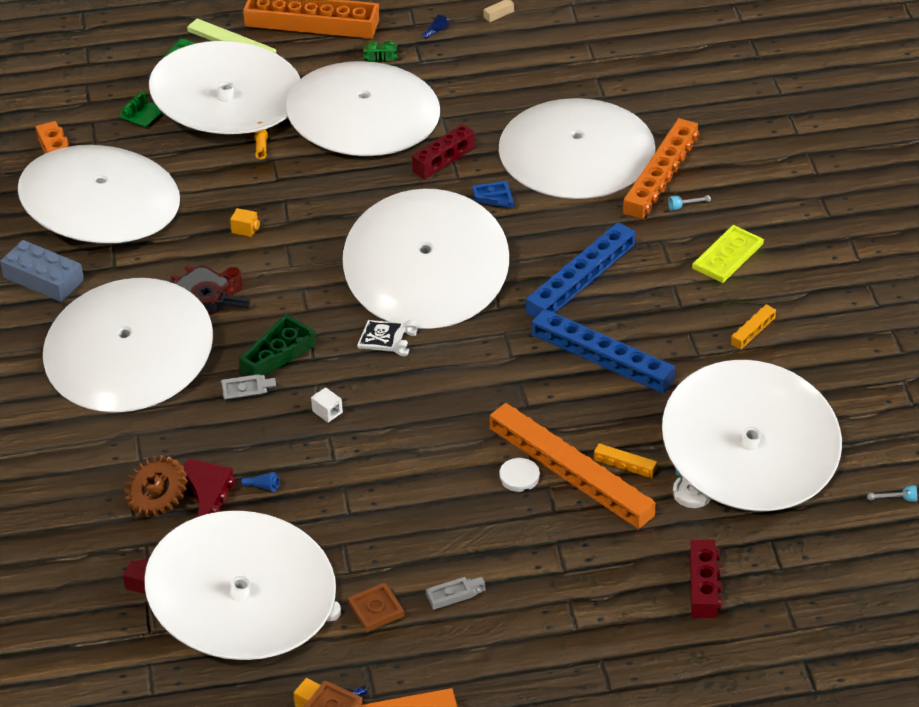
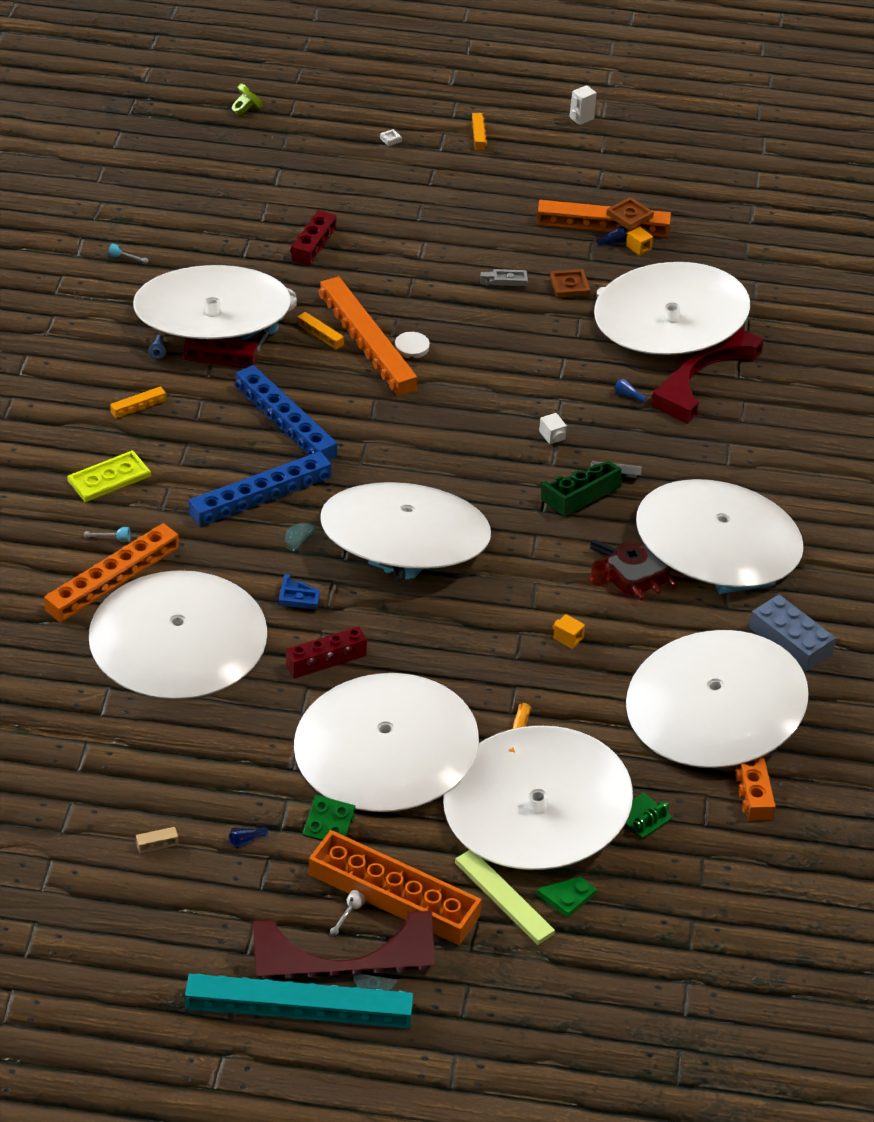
camera: 165 degrees left, 0 degrees up
dark orange gear [124,455,188,518] -> none
flag [357,320,418,356] -> none
none -> clear light blue plate [285,523,315,552]

